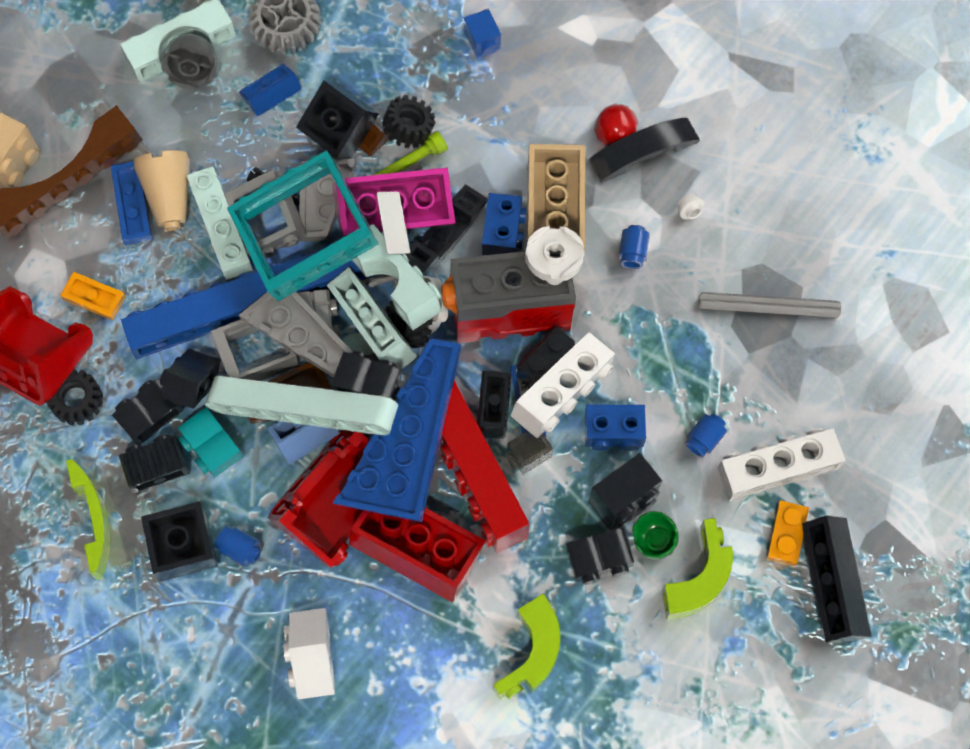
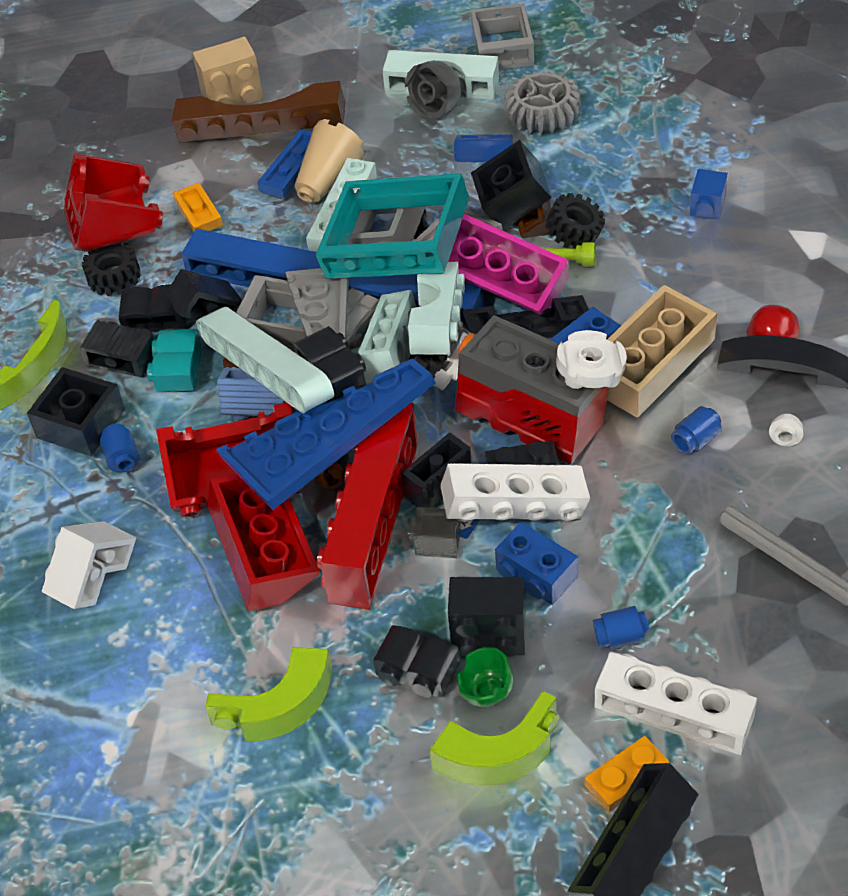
camera: 45 degrees right, 20 degrees down
white sticker [377,192,410,254] -> none

